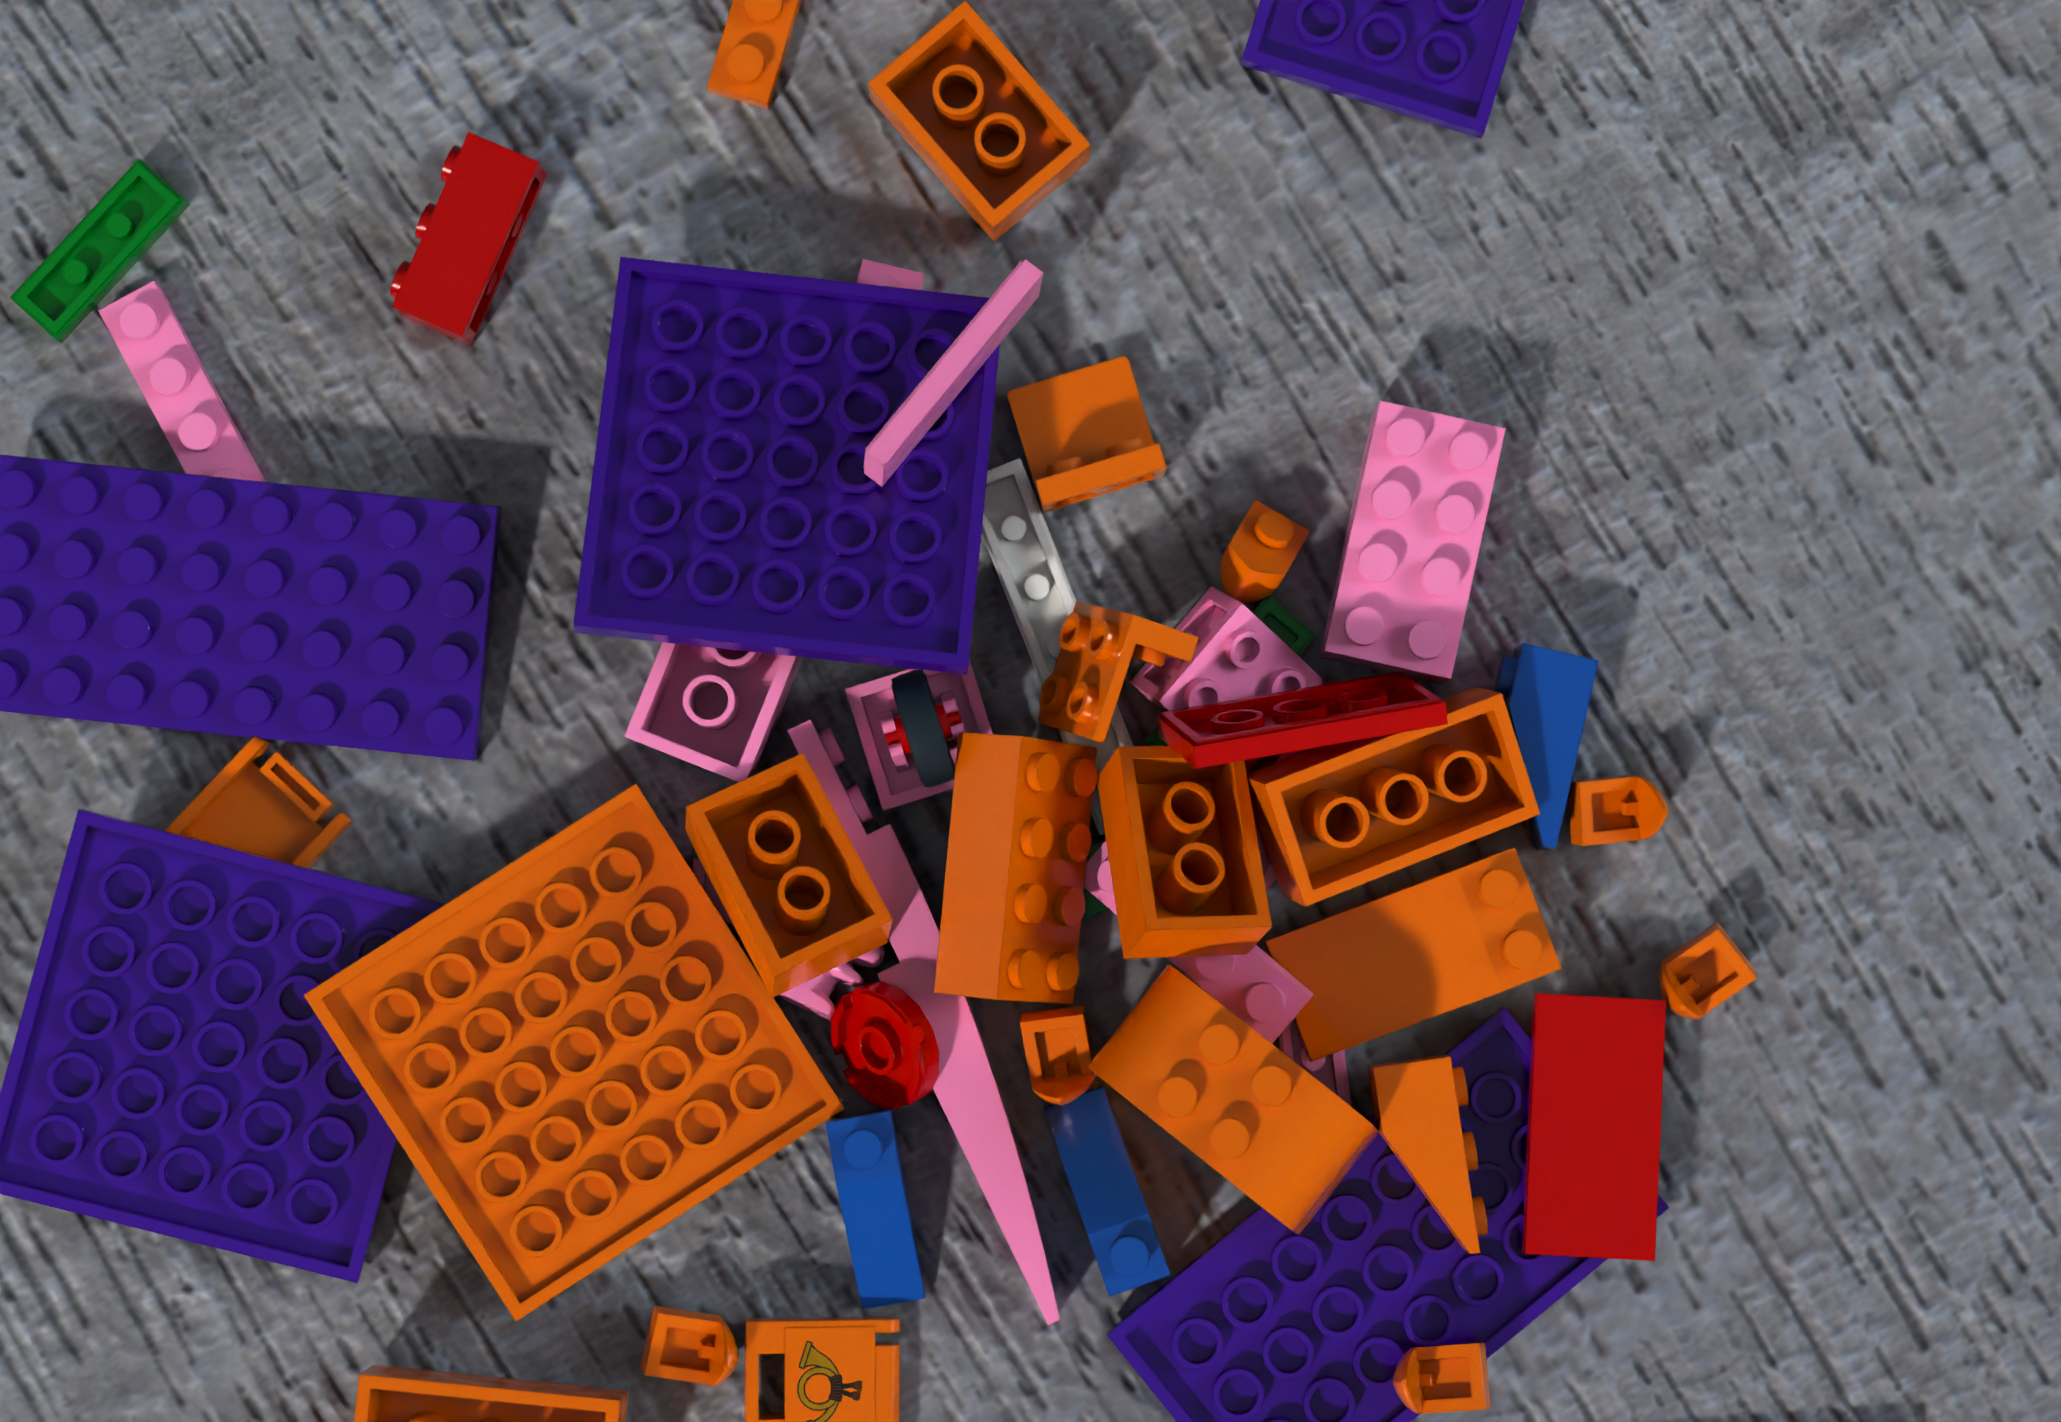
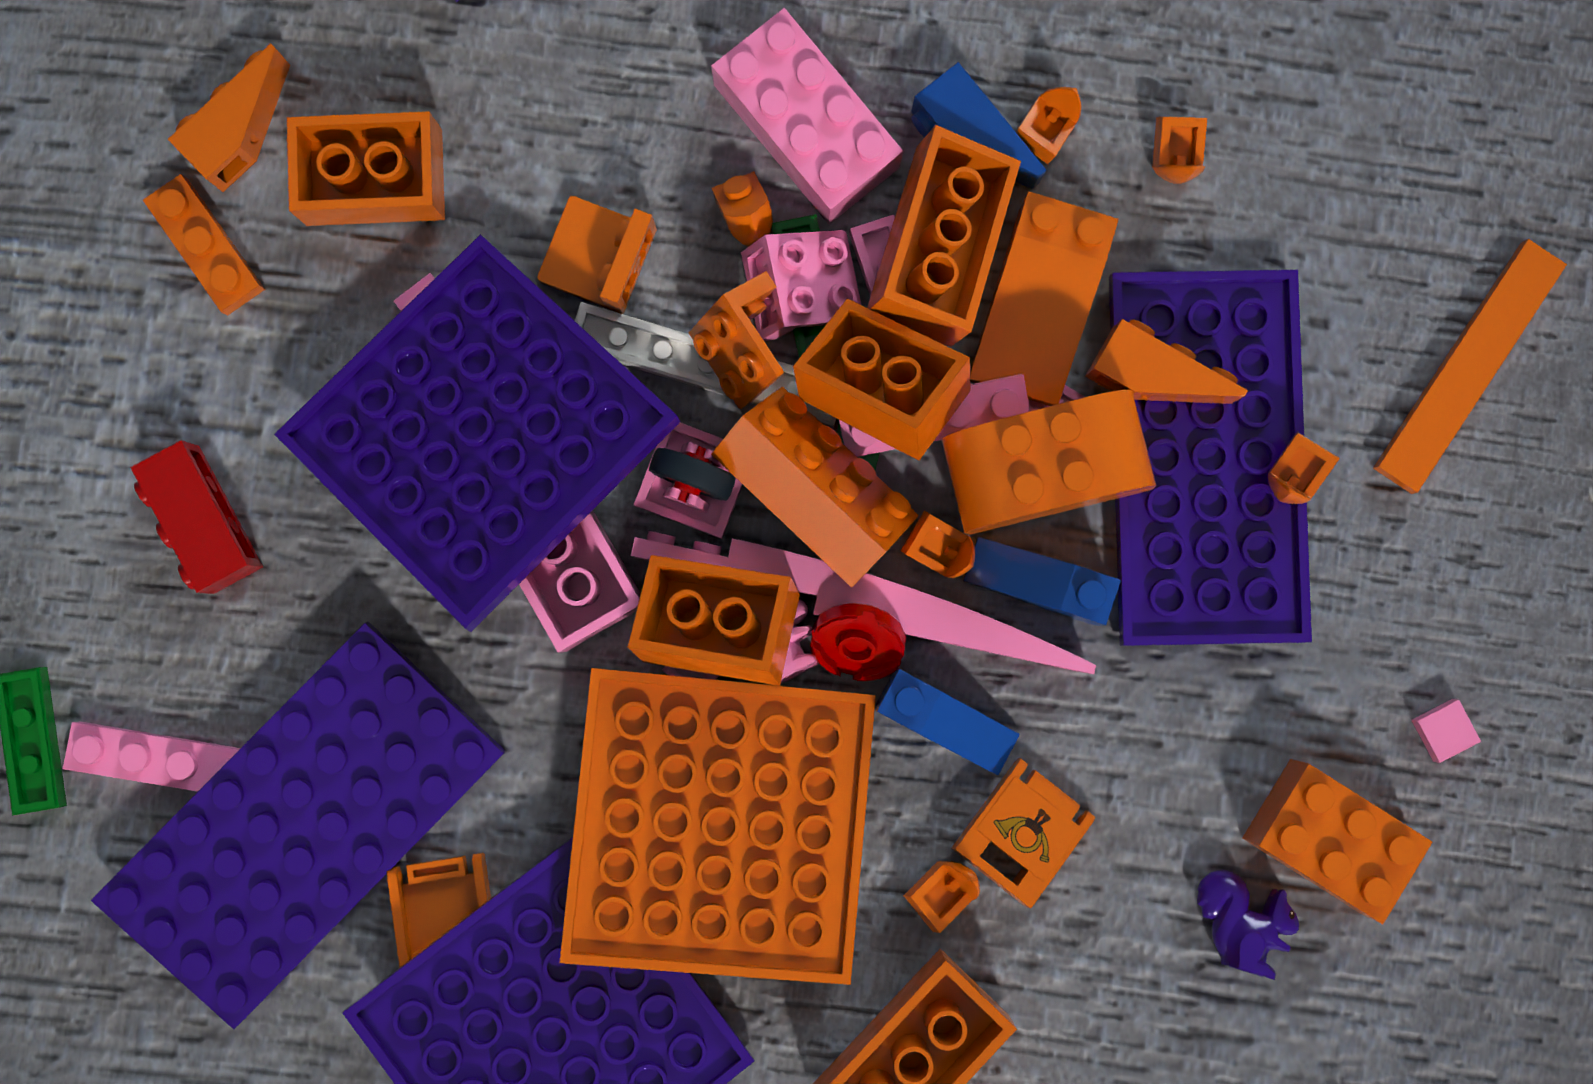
camera: 60 degrees left, 0 degrees up
bright pink tile [864,259,1044,487] -> none
red tile [1156,671,1448,769] -> none
red tile [1522,993,1666,1261] -> none

